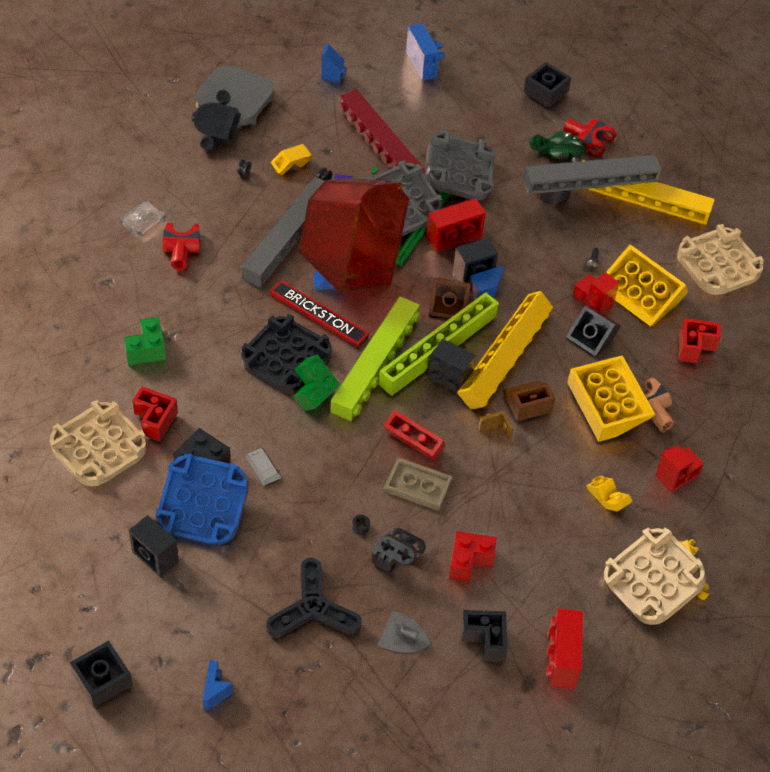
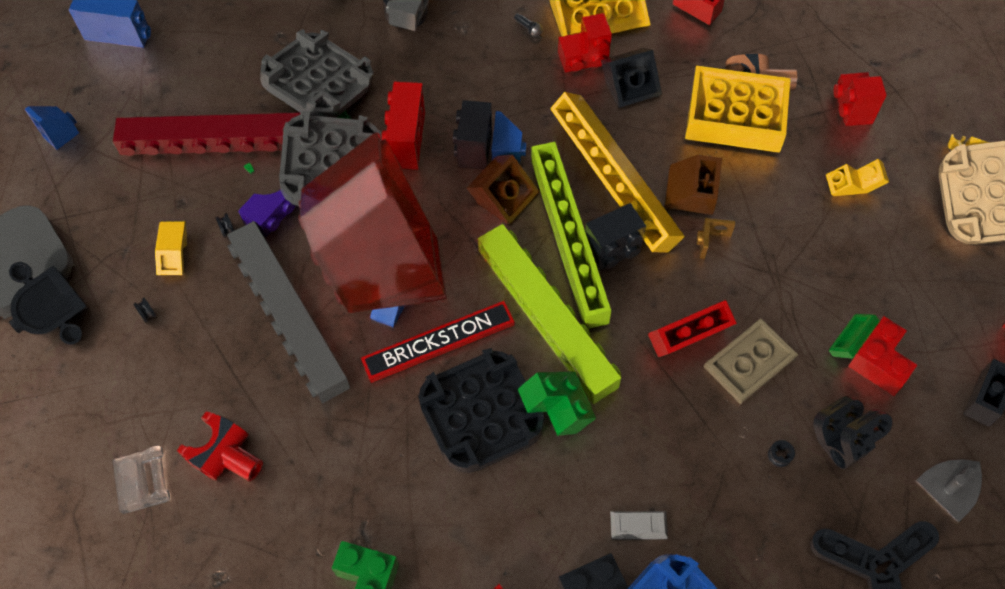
camera: 55 degrees left, 10 degrees up
none -> green tile [828,314,880,359]

